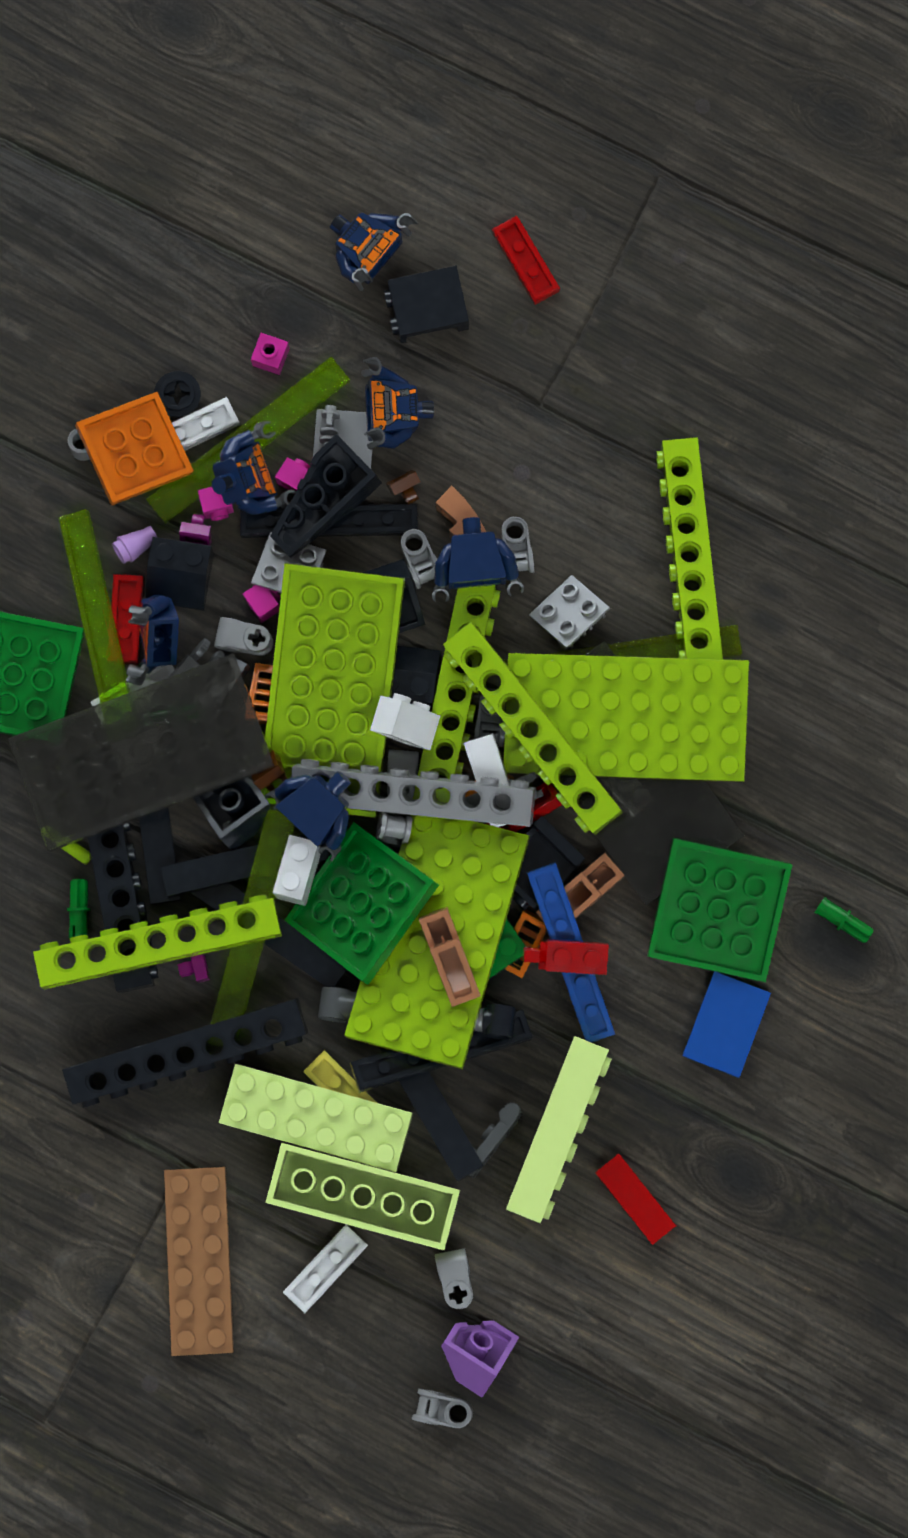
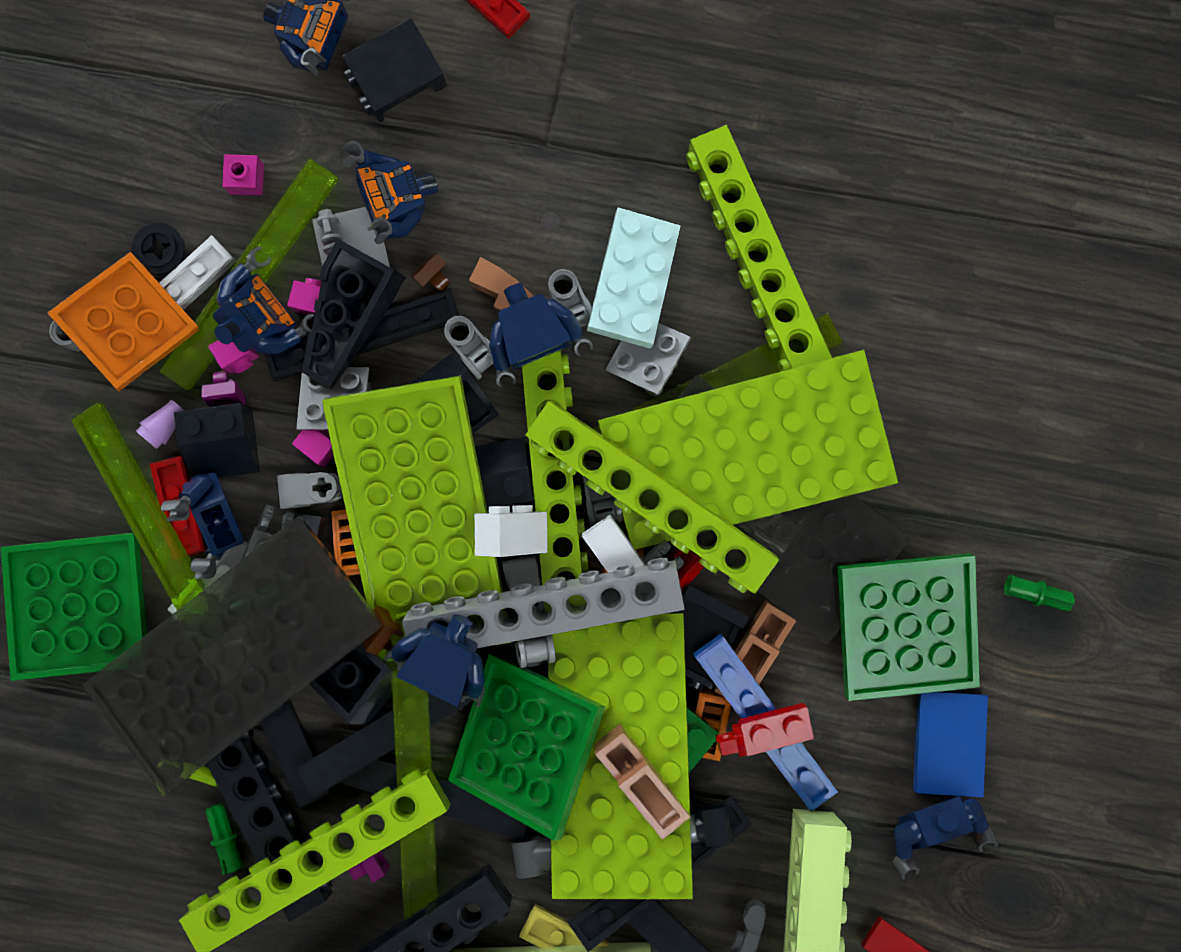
camera: 20 degrees left, 5 degrees up
white brick [273,835,321,906] -> none
none -> light aqua plate [587,207,680,349]
none -> dark blue torso [892,796,998,880]

